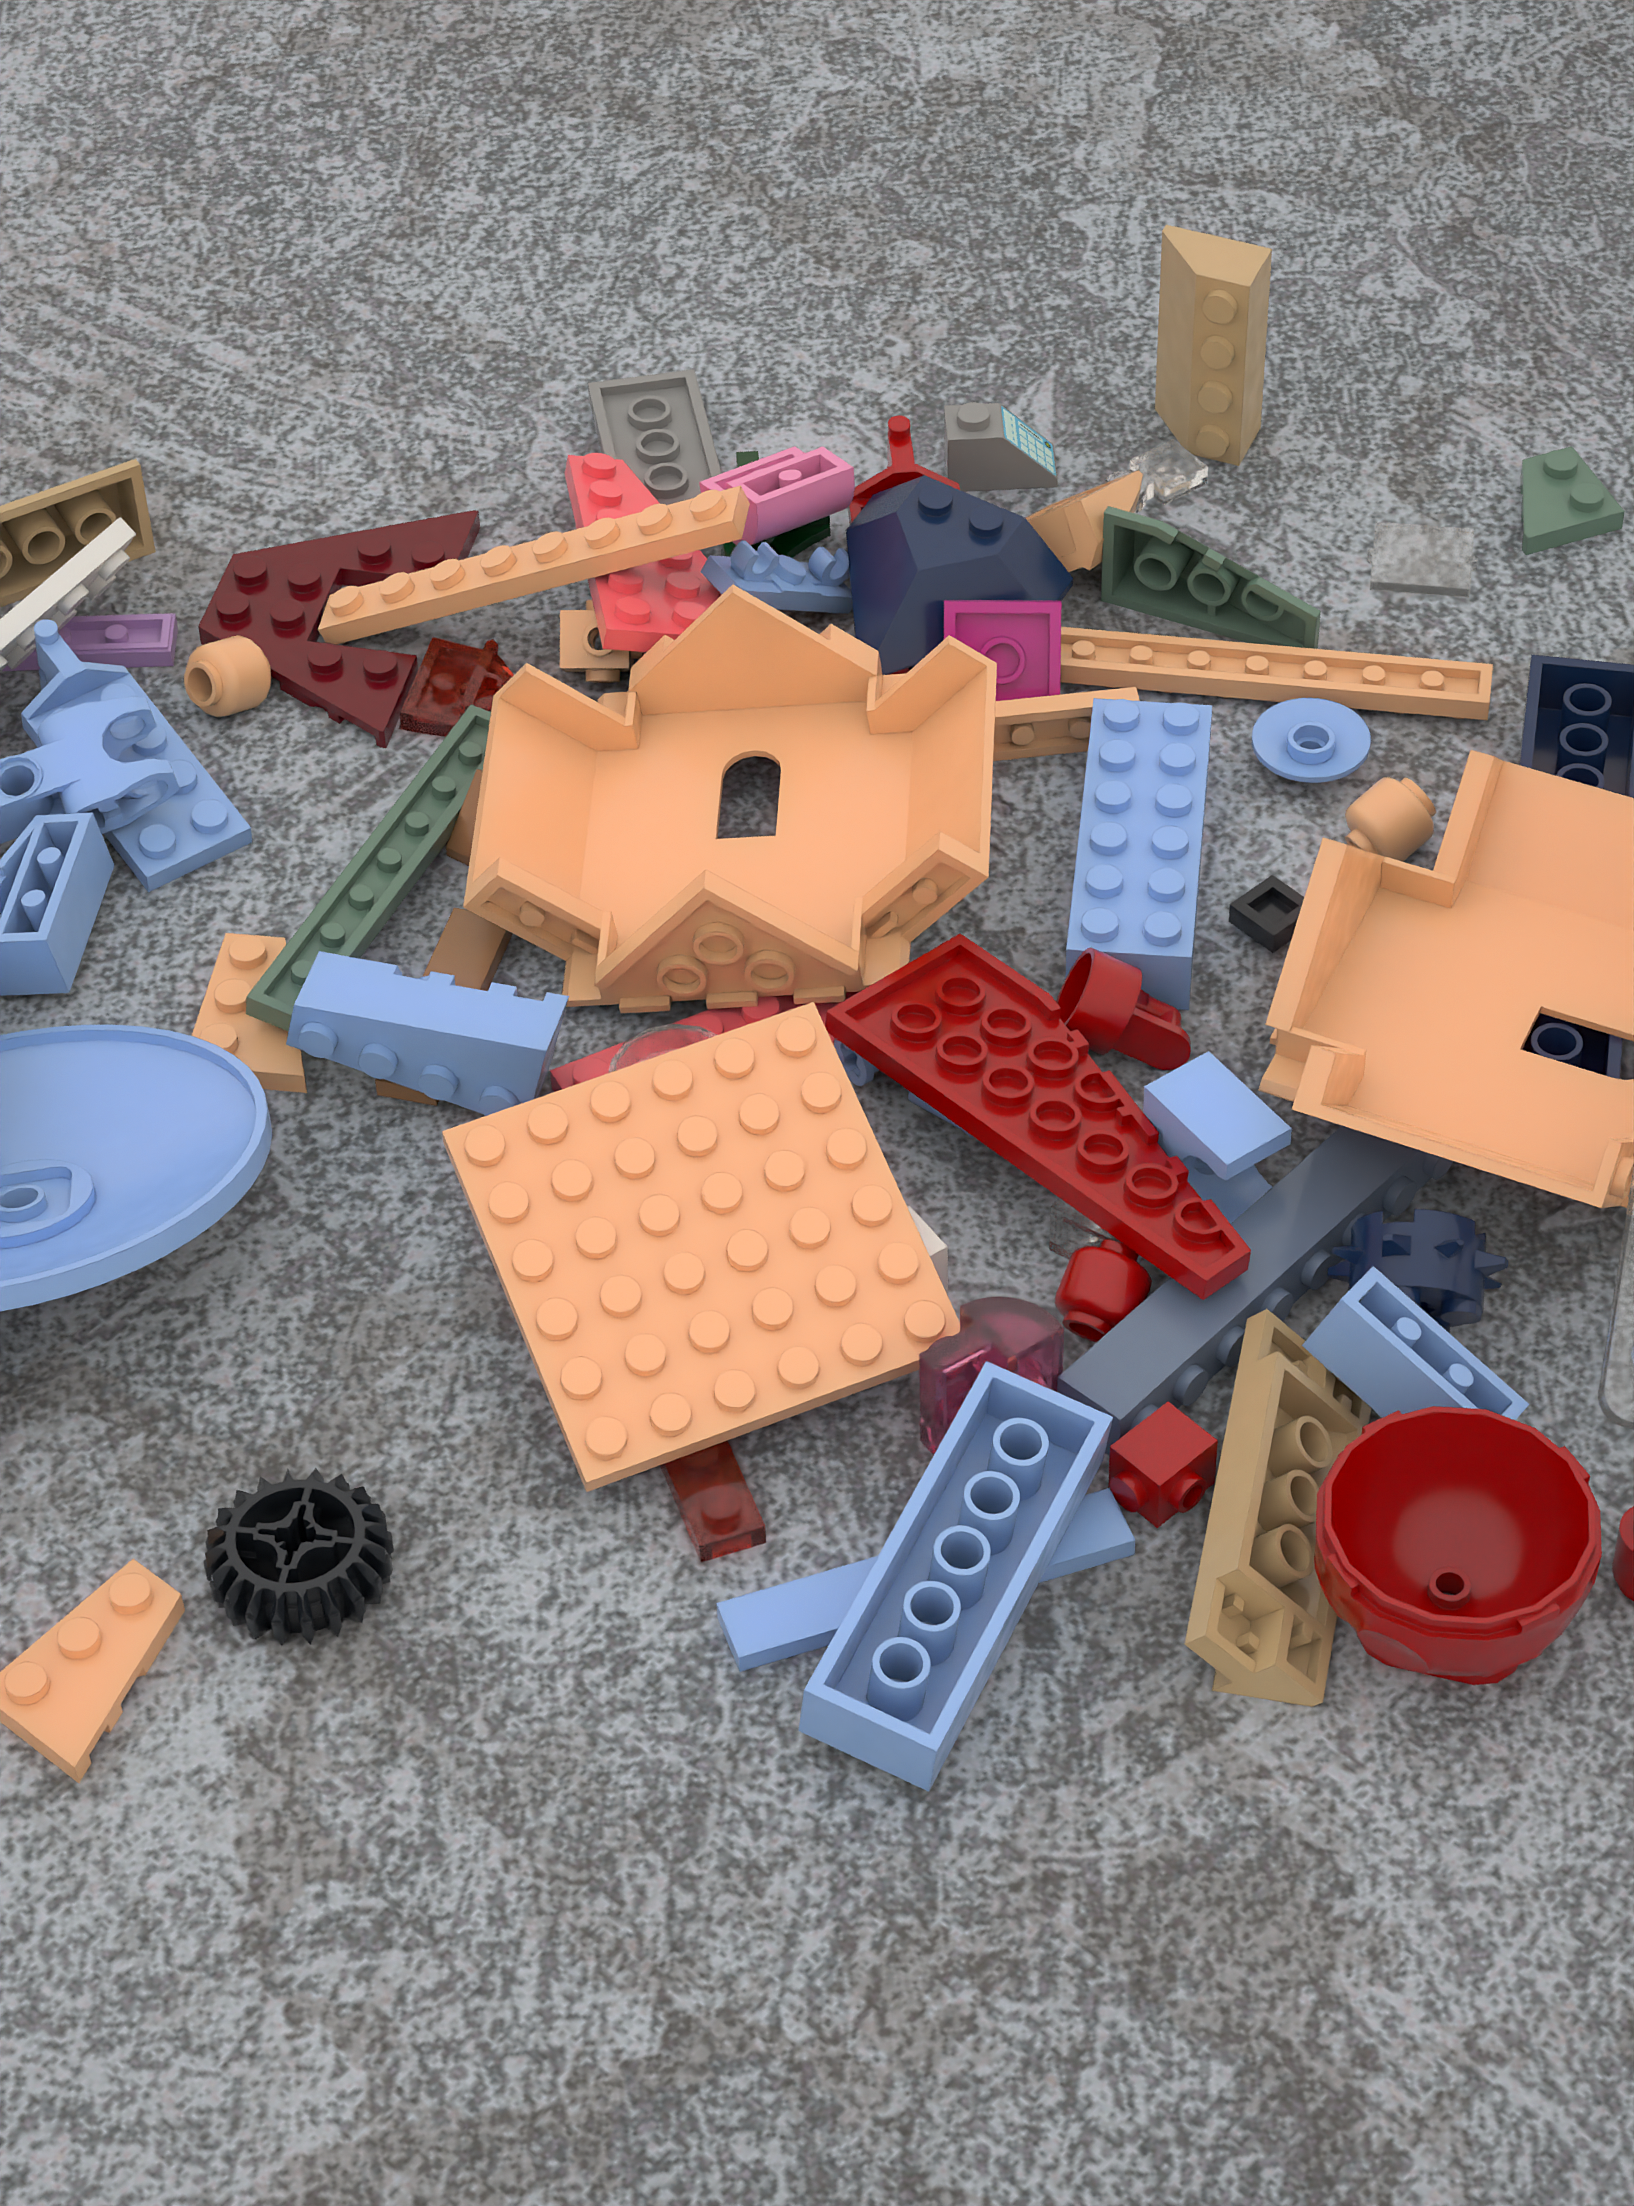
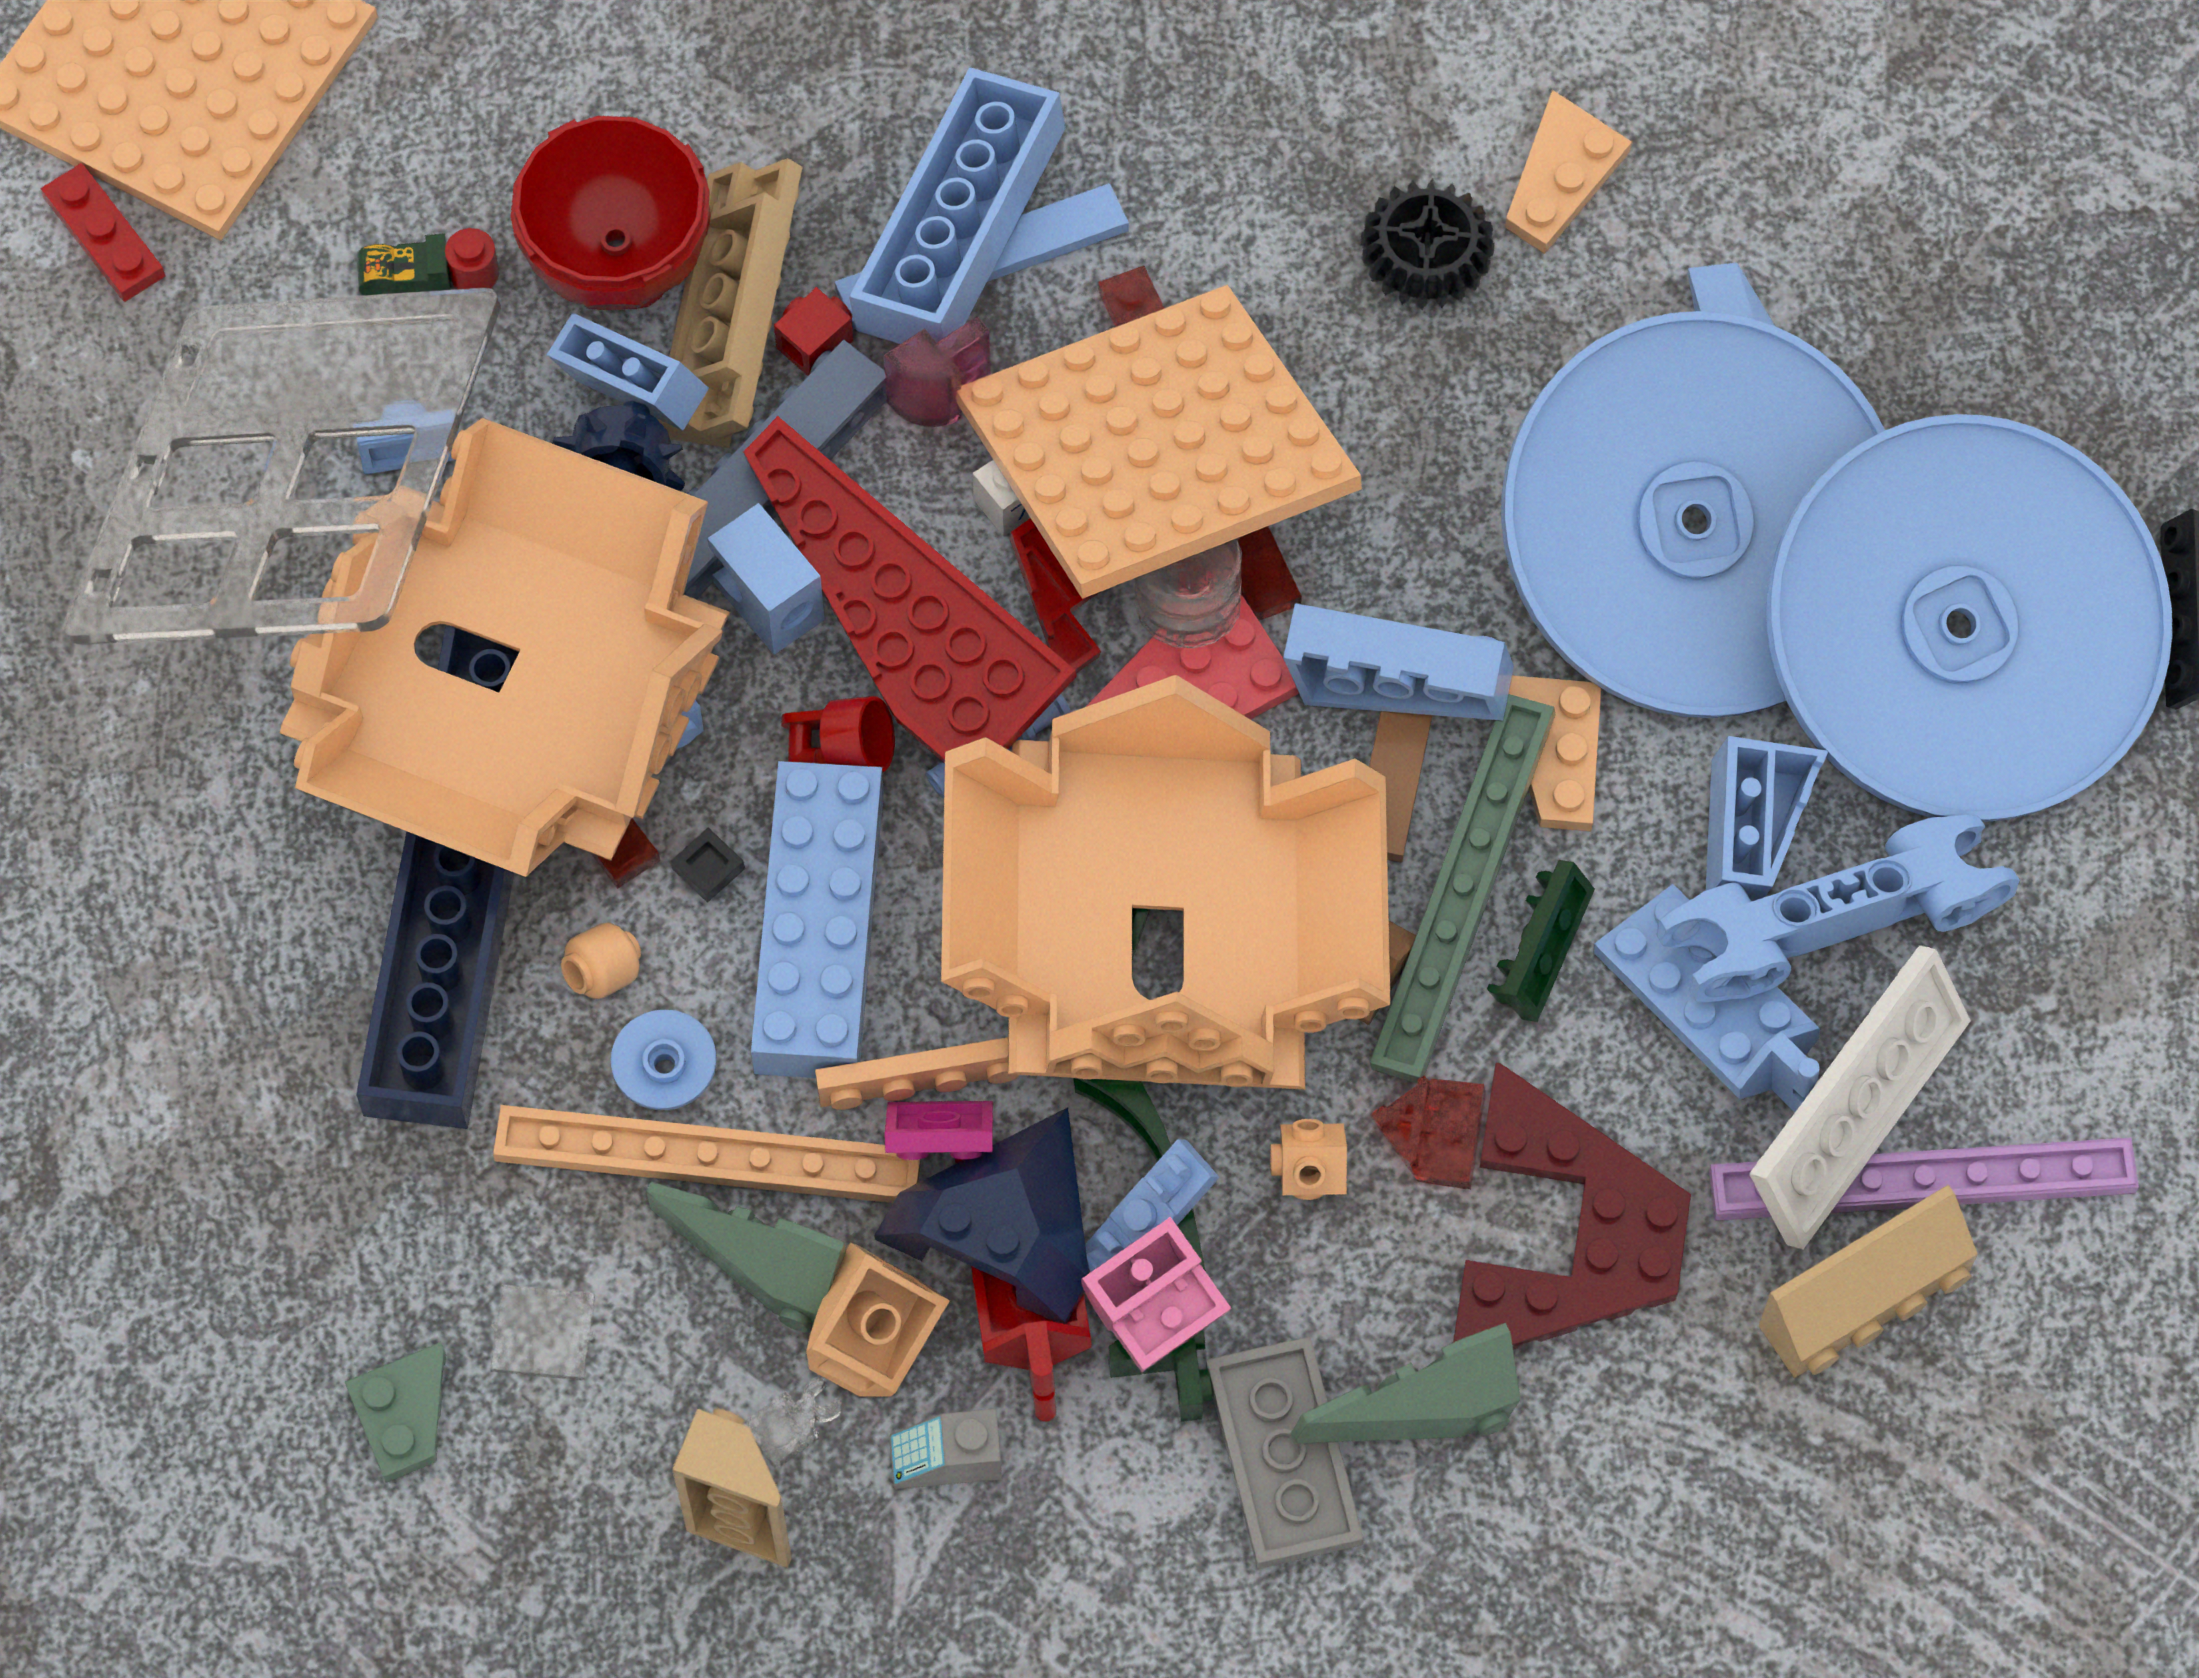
camera: 175 degrees right, 20 degrees up
light nougat head [184,636,271,717] -> none
light nougat plate [318,485,750,645] -> none
coral wing [565,453,722,652] -> none
red head [1054,1239,1152,1343] -> none
none -> sand green wedge [1291,1323,1521,1443]
none -> dark green plate [1487,860,1595,1022]

